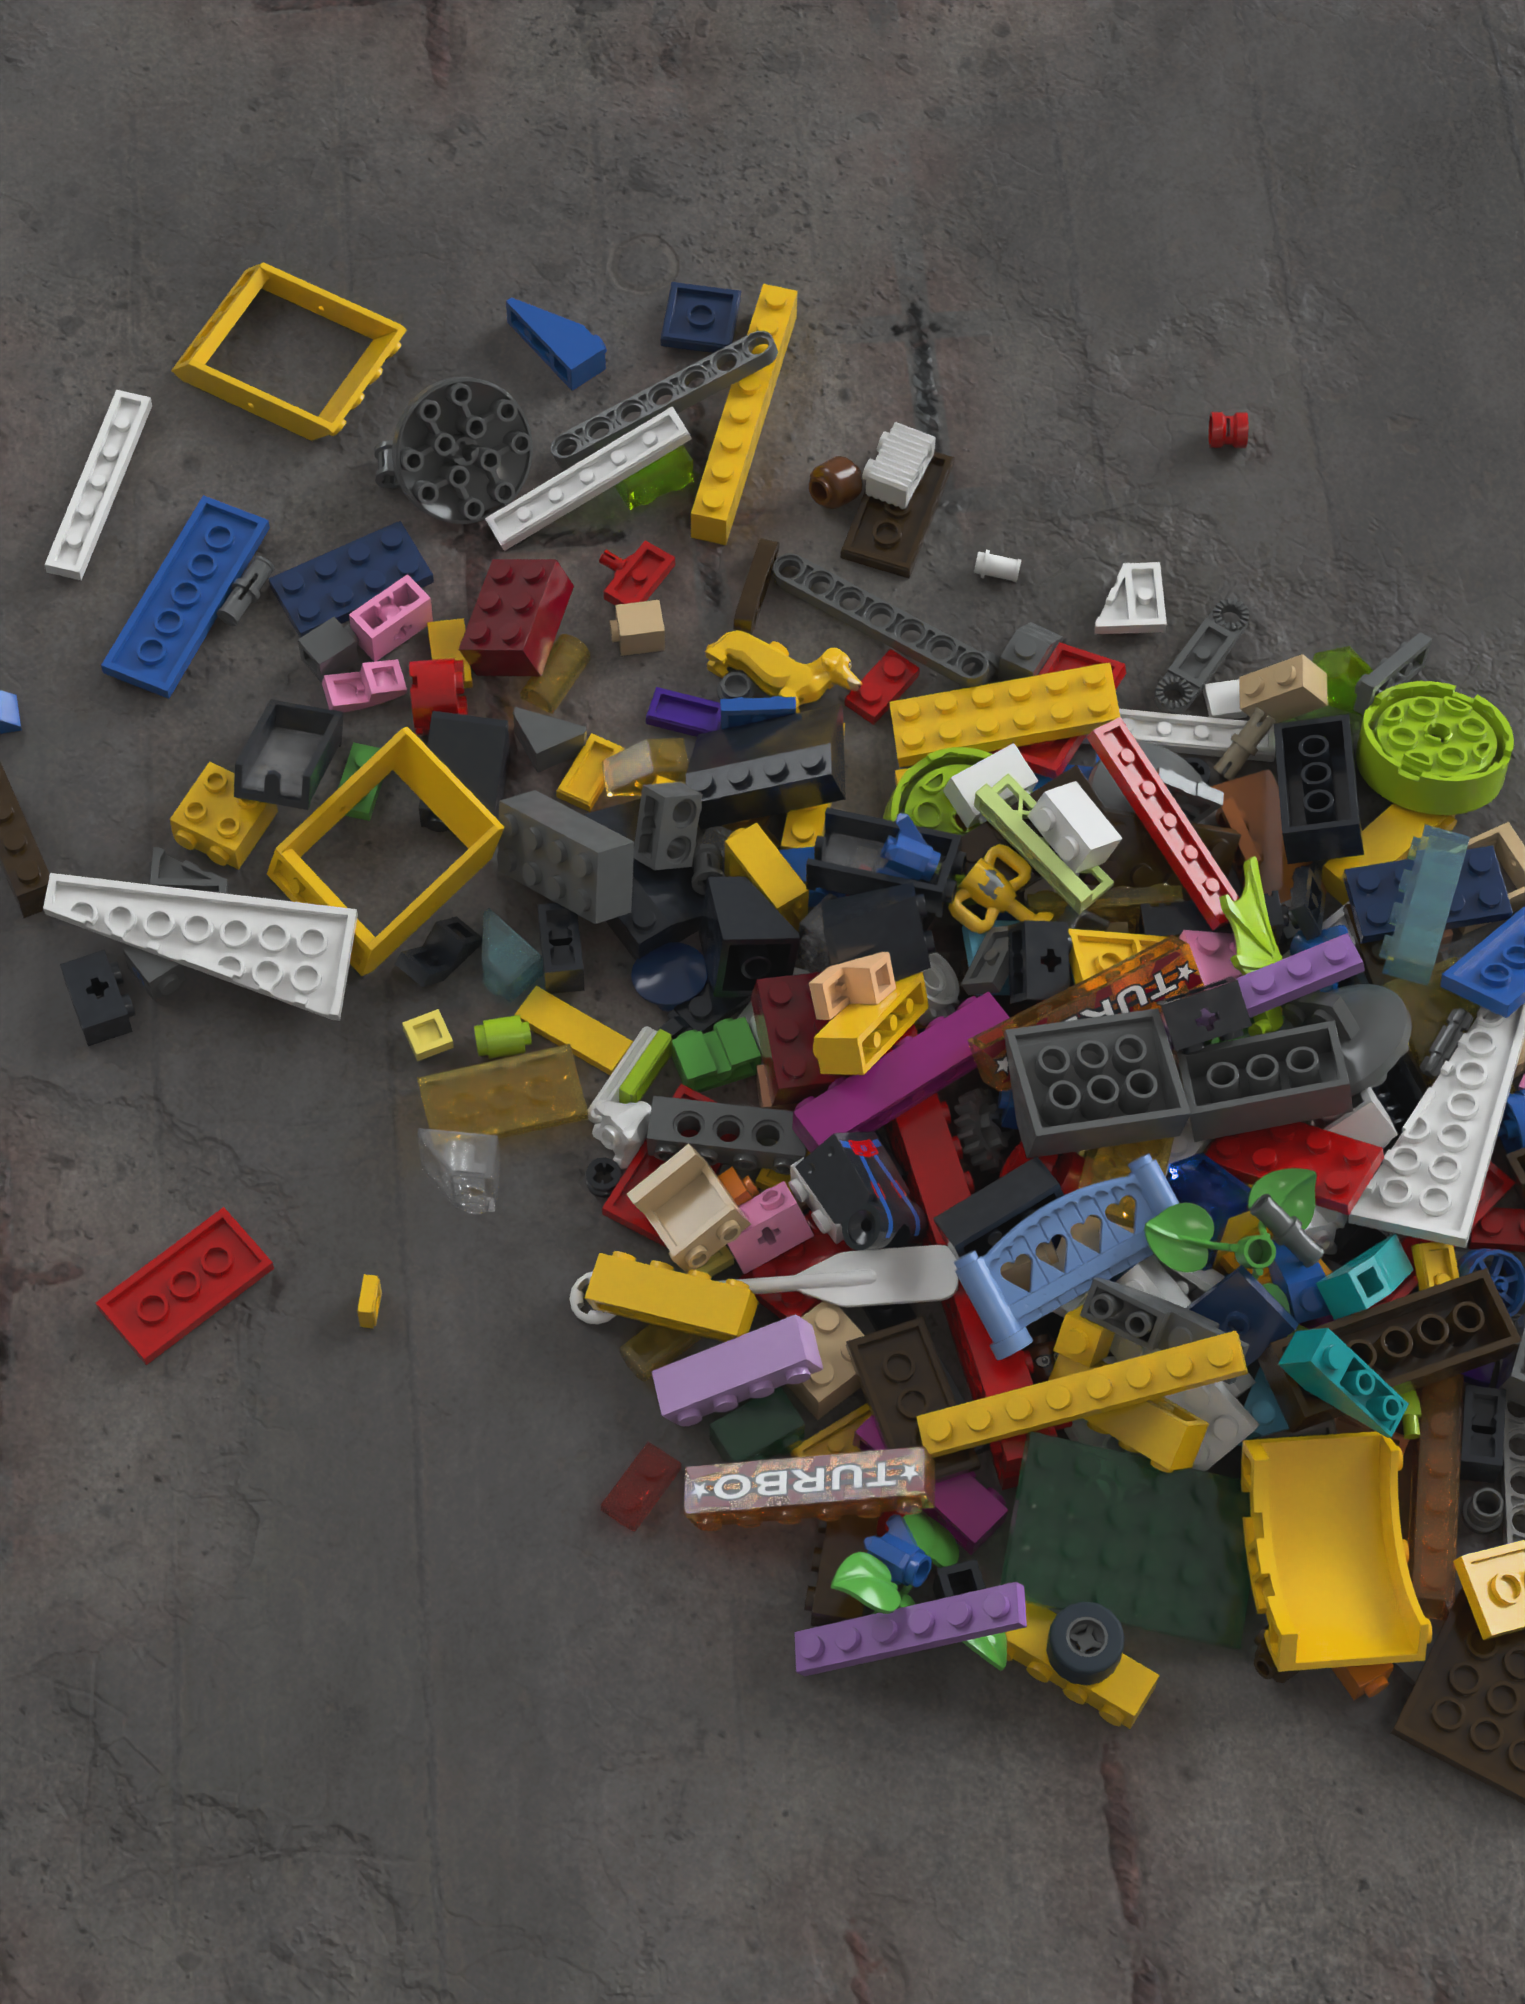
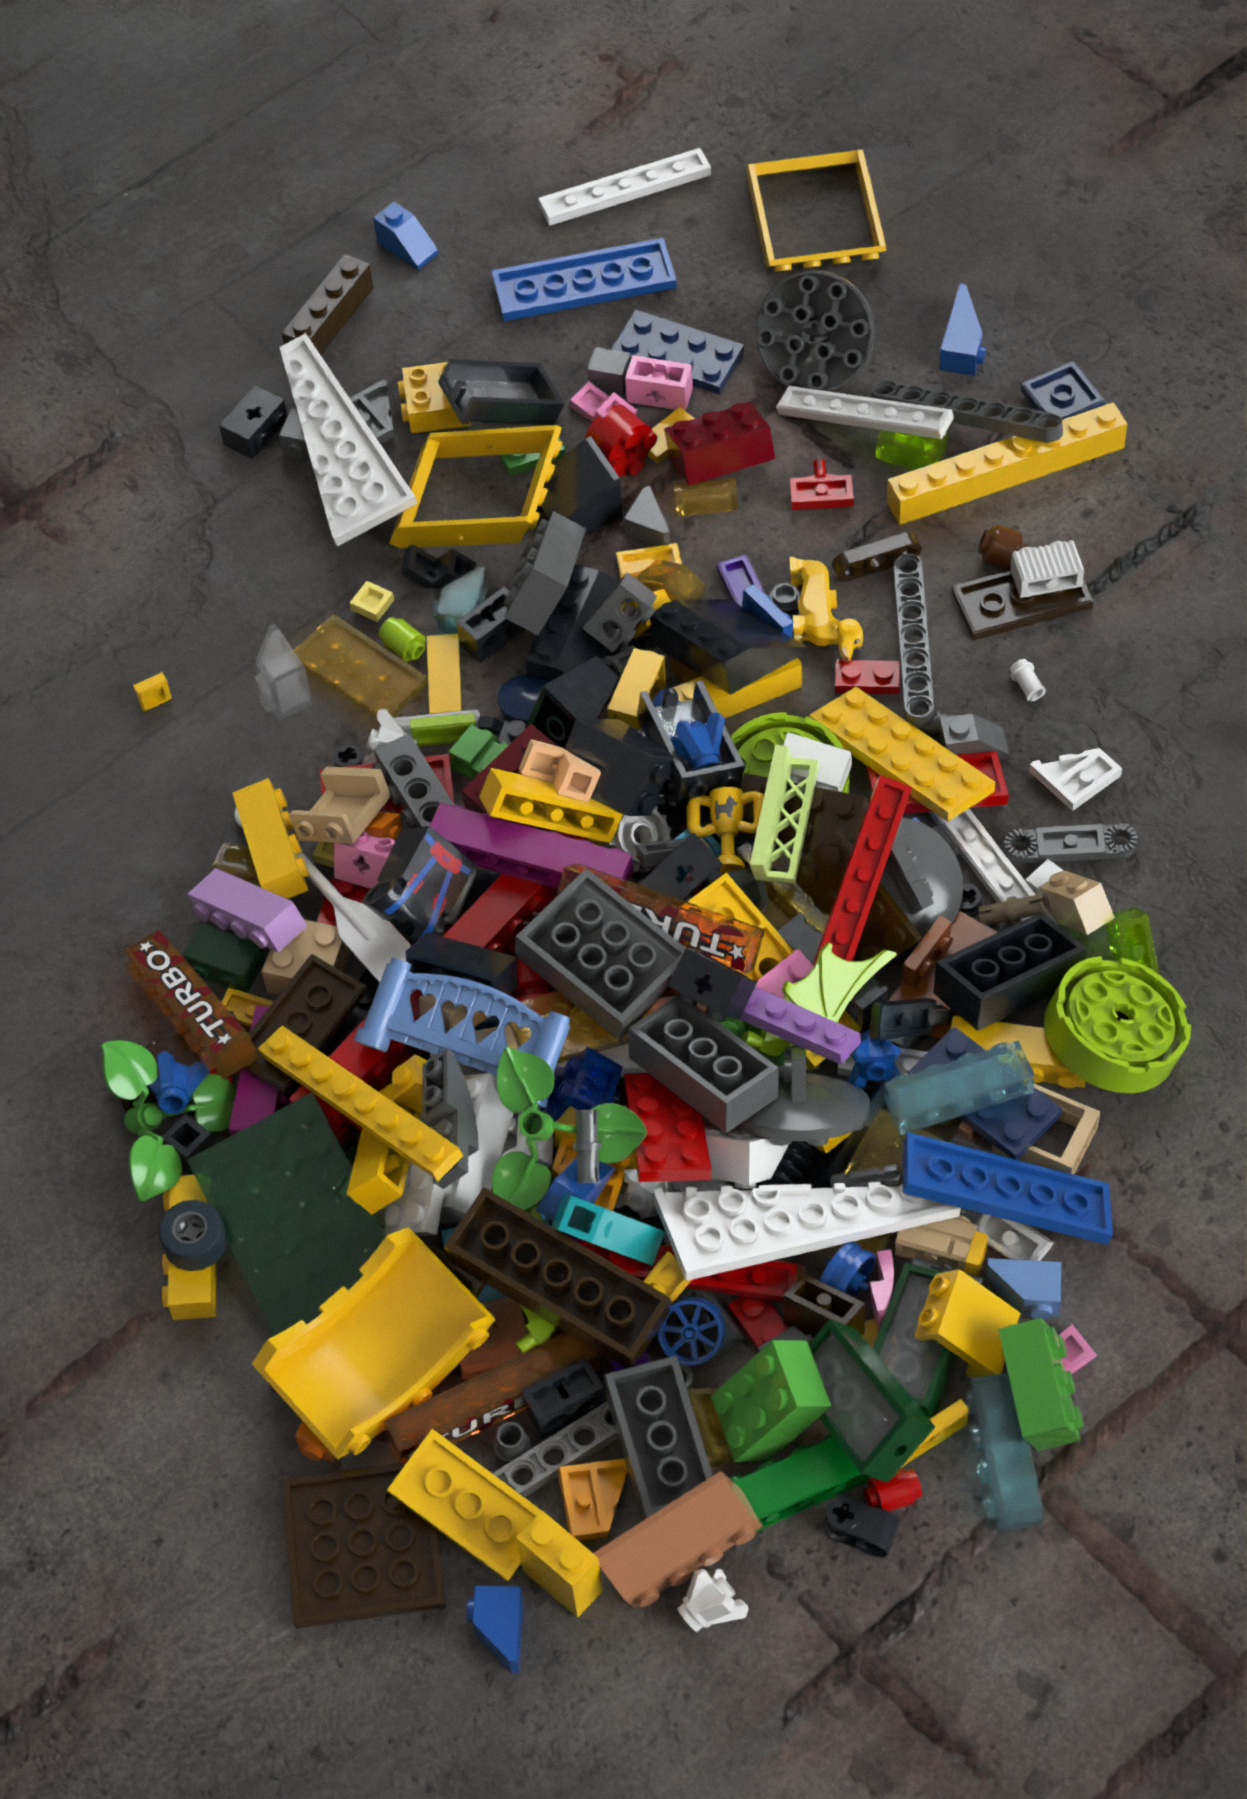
camera: 60 degrees right, 5 degrees down
red plate [95,1207,274,1365] -> none
dark grey pin [217,556,275,626] -> none
clear red plate [601,1442,682,1533] -> none
tan brick [609,600,665,656] -> none
medium lavender plate [795,1582,1027,1676] -> none
white brick [1027,781,1122,874] -> none
dark blue plate [1186,1265,1299,1366] -> none
teal slope [1278,1328,1409,1438] -> none
dark grey plate [1353,632,1432,716] -> none

